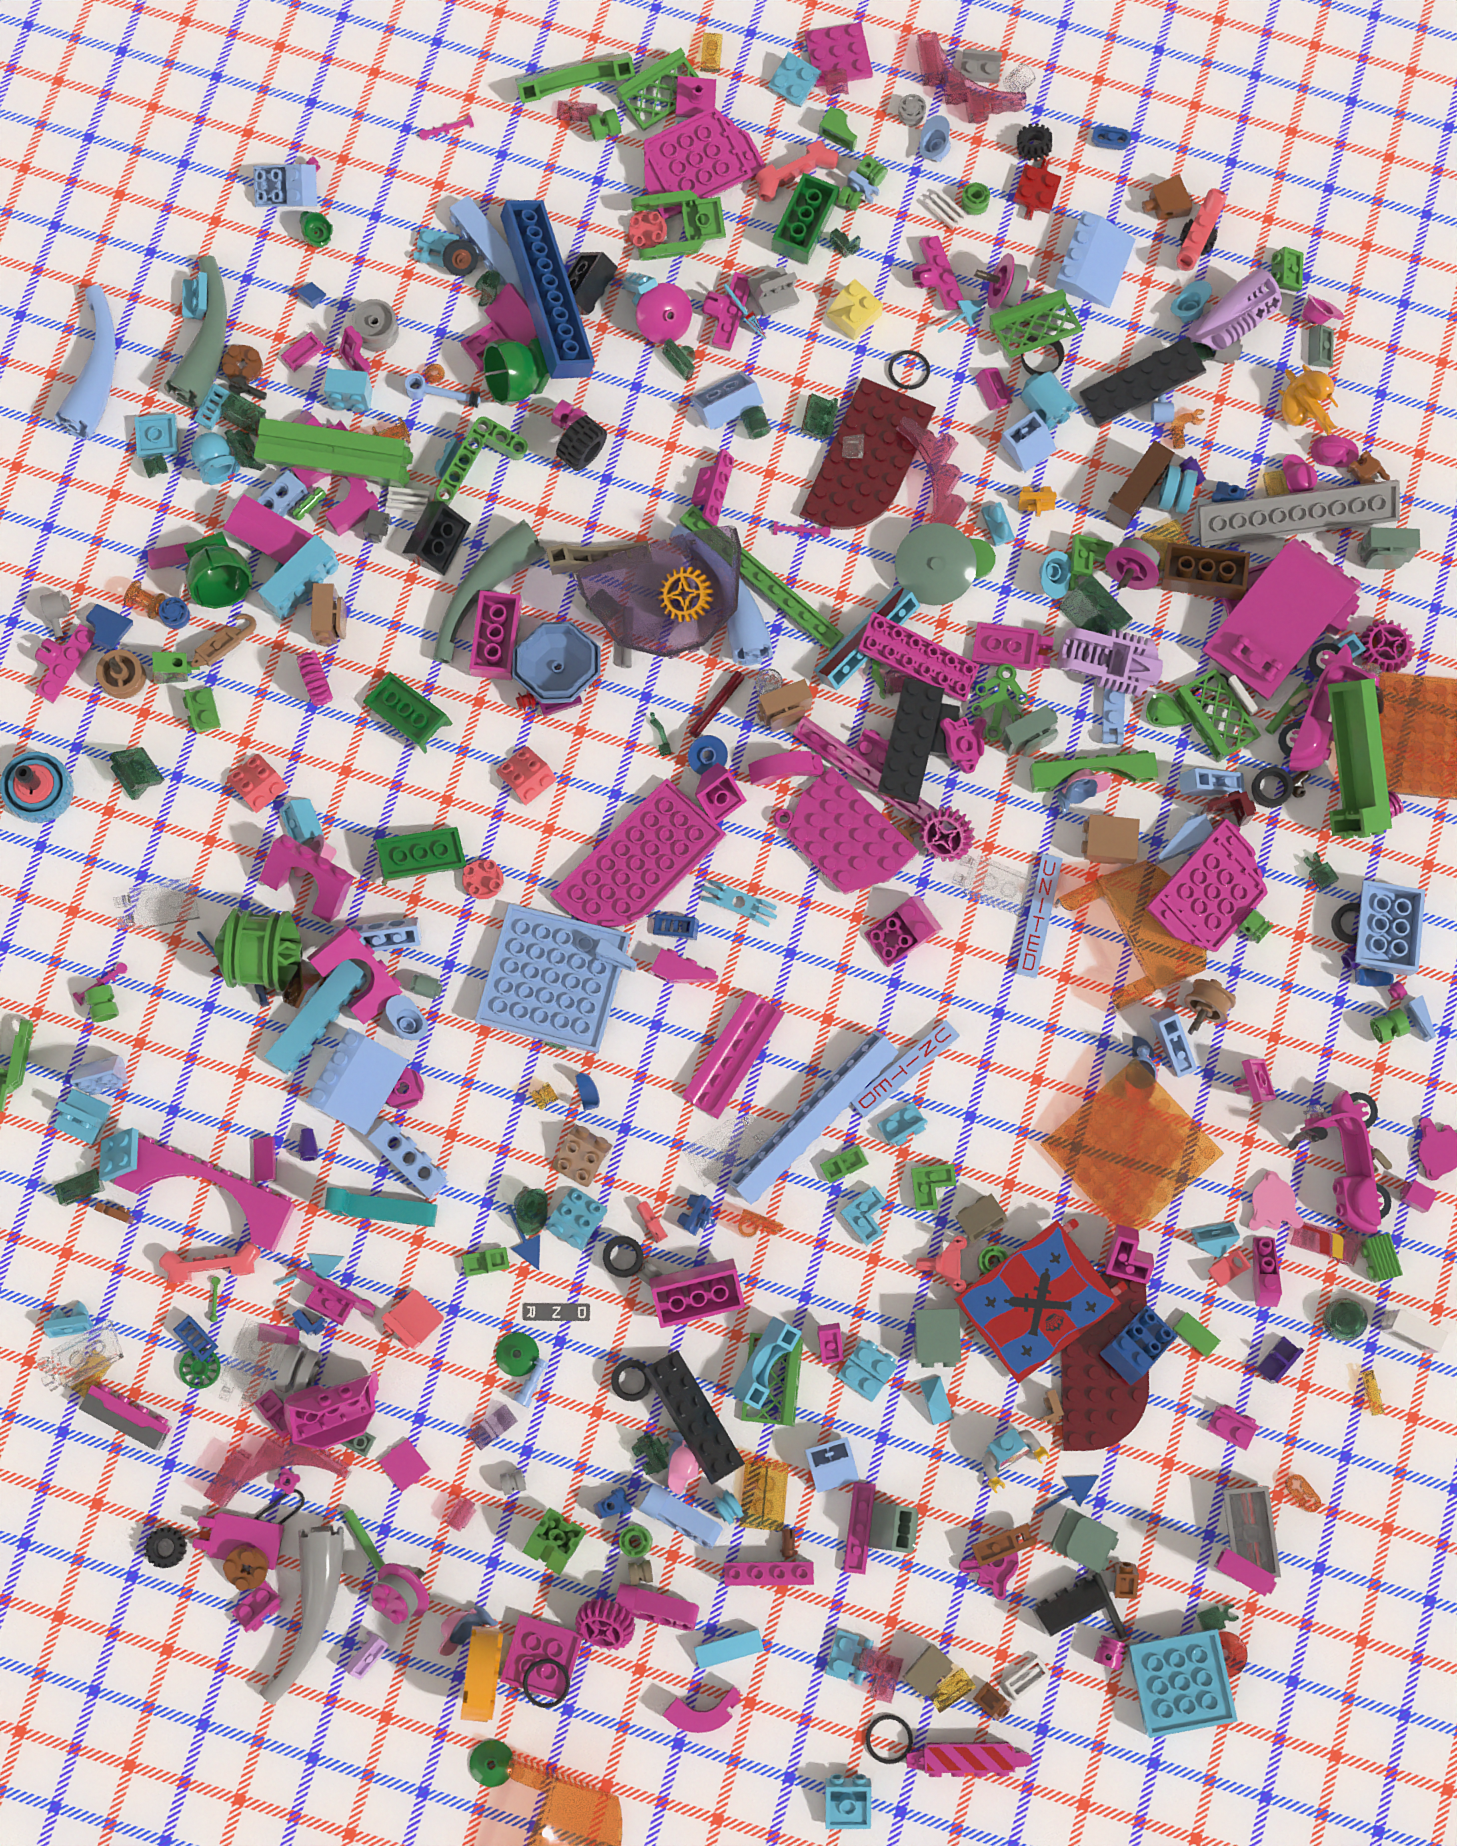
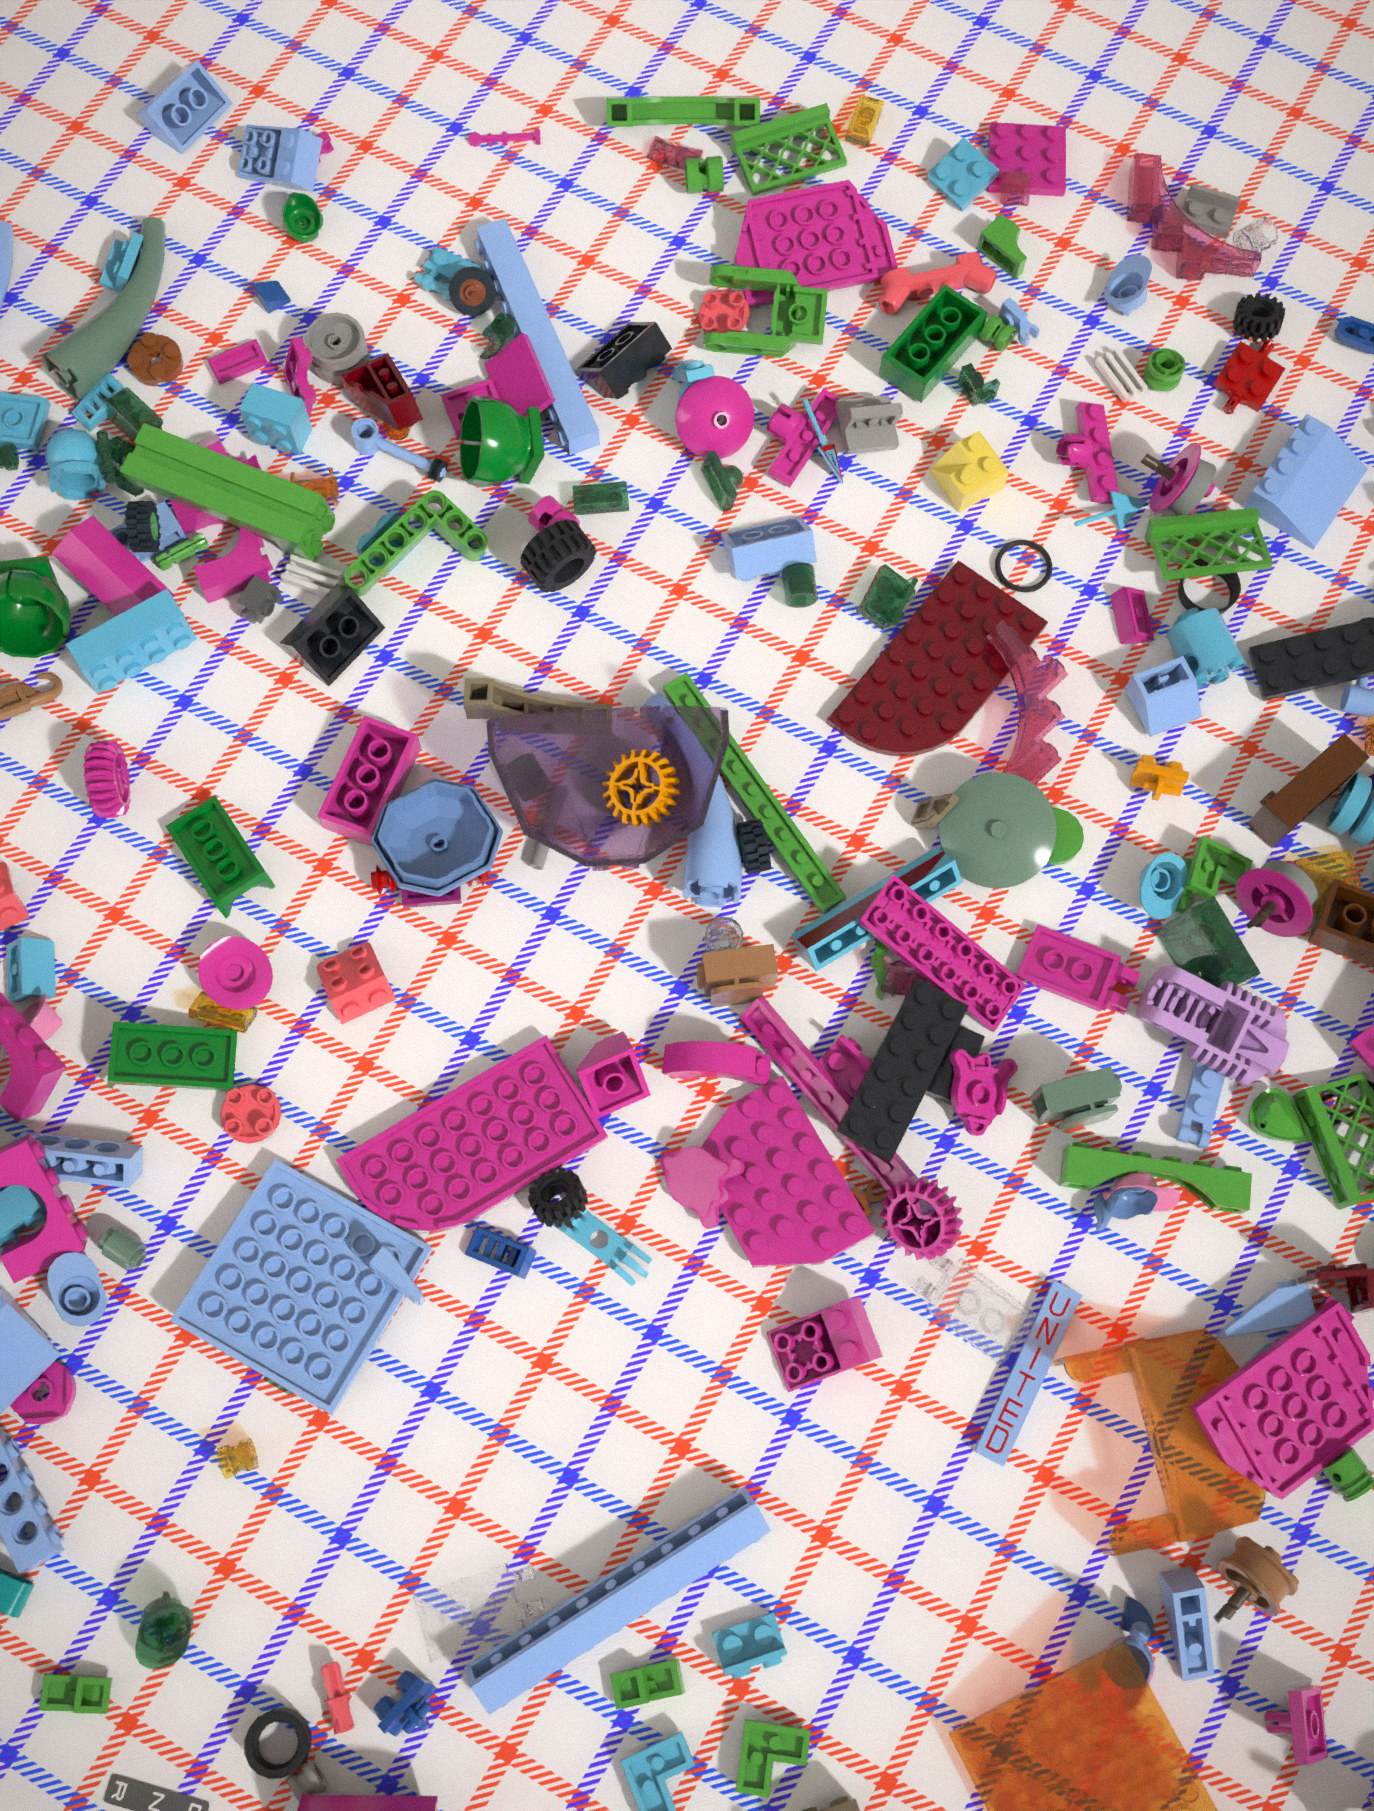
camera: 15 degrees right, 5 degrees down
pearl dark grey bar [228,374,267,400] -> none
medium nougat brick [311,583,347,647] -> none
sand green brick [433,519,546,664] -> none
blue brick [500,200,595,379] -> none
blue piece [507,1205,540,1270] -> none
medium azure bracket [546,1188,608,1251] -> none
medium nougat bracket [552,1124,613,1187] -> none
blue helmet [575,1073,600,1111] -> none
clear green piece [650,712,672,757] -> none
dark pink slope [650,948,718,984] -> none
dark pink tile [675,76,717,118] -> none
dark pink plate [682,991,785,1120] -> none
dark red axle [688,671,745,738] -> none
blue dish [688,735,728,775] -> none
dark pink bracket [691,448,735,526] -> none
clear orange plate [738,1209,784,1239] -> none
dark pink piece [773,521,831,538] -> none
dark pink plate [773,809,794,829] -> none
clear slope [842,434,864,458] -> none
light blue tile [850,1020,960,1118] -> none
bright green piece [856,155,888,187] -> none
light grey wheel [898,94,926,127] -> none
bright green plant [971,664,1028,742] -> none
medium azure tile [981,502,1015,547] -> none
medium nougat brick [1081,814,1140,865] -> none
light blue slope [1179,768,1245,796] -> none
none -> black wheel [124,501,161,553]
none -> light blue slope [136,60,233,154]
none -> clear yellow plate [188,991,257,1034]
none -> dark pink hat [198,936,273,1010]
none -> dark red wedge [339,353,423,431]
none -> black tyre [528,1168,588,1228]
none -> clear green plate [572,482,629,515]
none -> dark pink tile [660,1146,745,1229]
none -> black wheel [737,819,771,874]
none -> dark tan tile [911,793,959,830]

